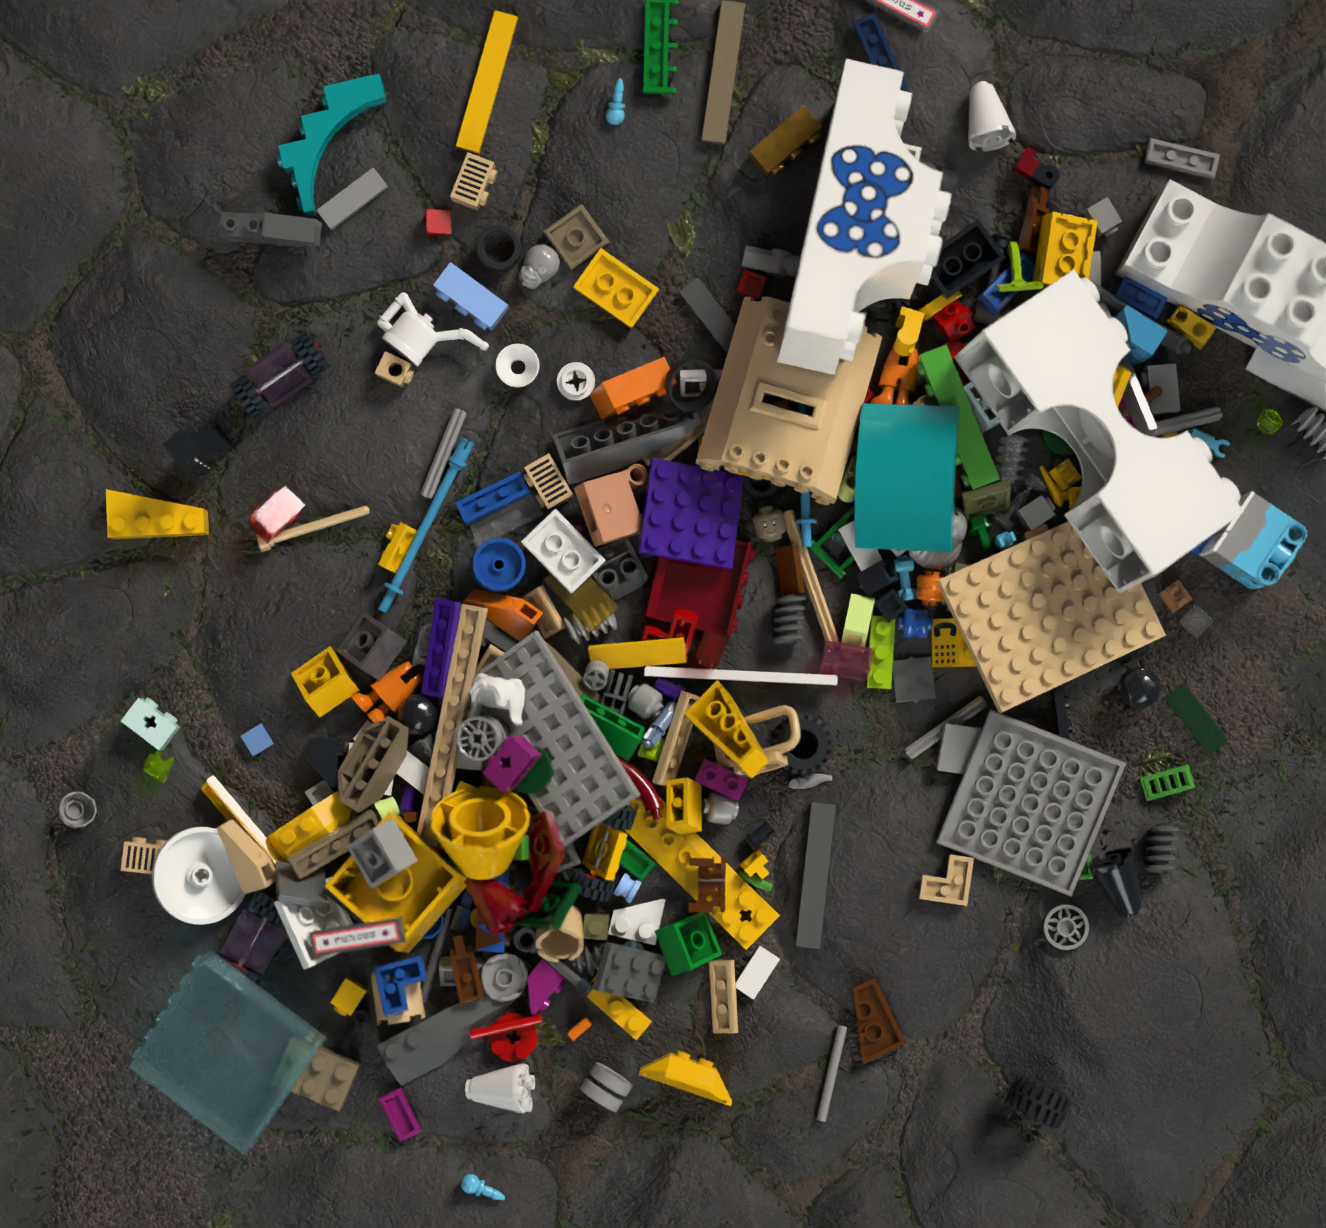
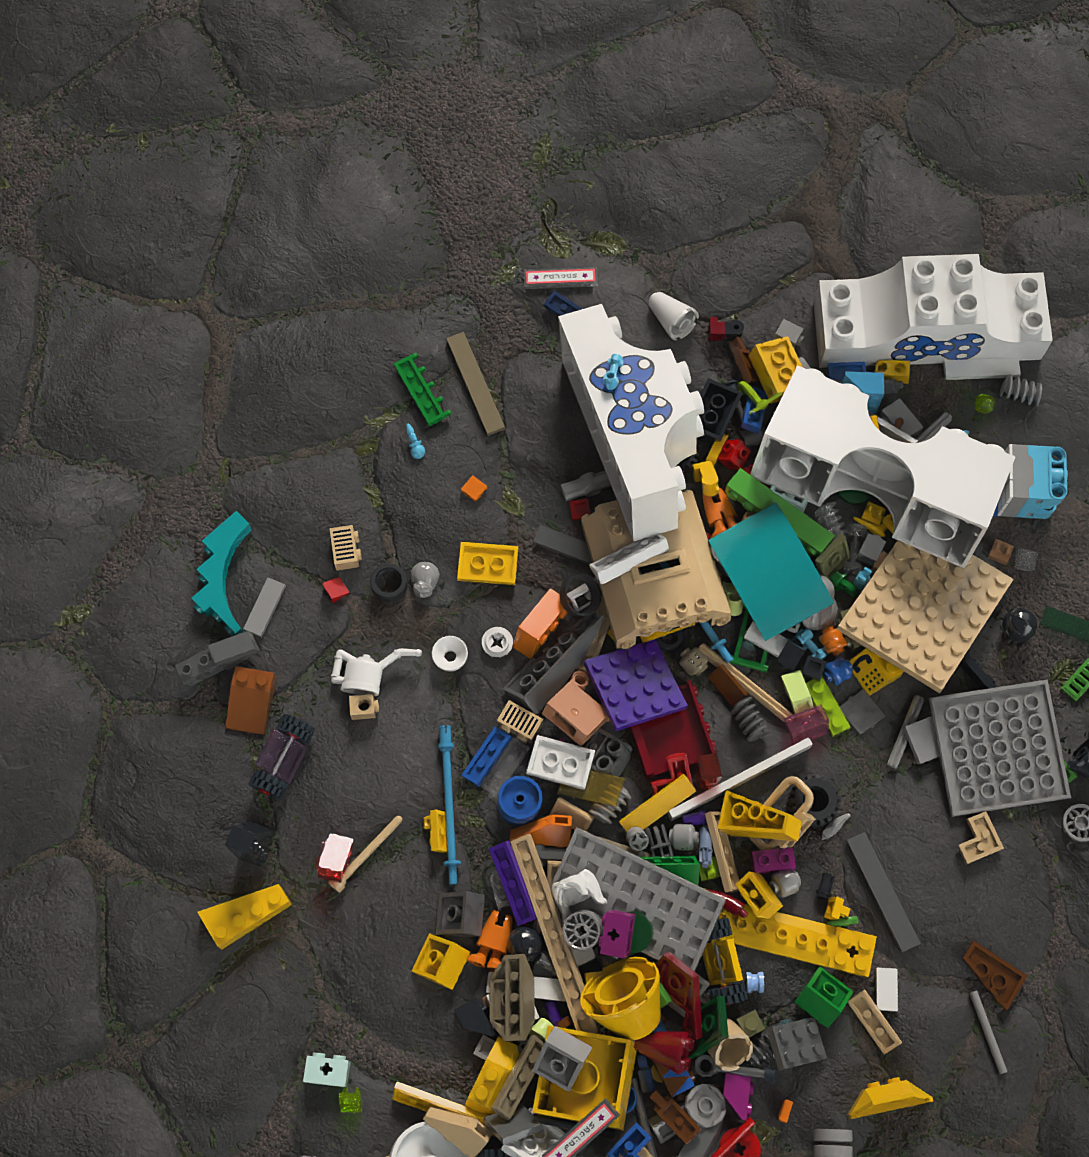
camera: 25 degrees left, 15 degrees down
medium blue tile [241,723,274,756] -> none
light grey axle [421,408,466,499] -> none
light blue brick [433,262,509,331] -> none
yellow tile [456,10,518,154] -> none
dark tan tile [543,204,610,271] -> none
yellow plate [586,976,652,1040] -> none
white wing [608,899,666,945] -> none
green tile [619,839,656,882] -> none
reddish brown piece [688,856,726,914] -> none
pearl gold brick [749,105,822,178] -> none
light grey tile [1144,138,1220,179] -> none
none -> dark orange slope [226,666,277,735]
none -> orange tile [461,475,487,502]
none -> white slope [589,534,669,584]
none -> medium azure bar [603,354,623,390]

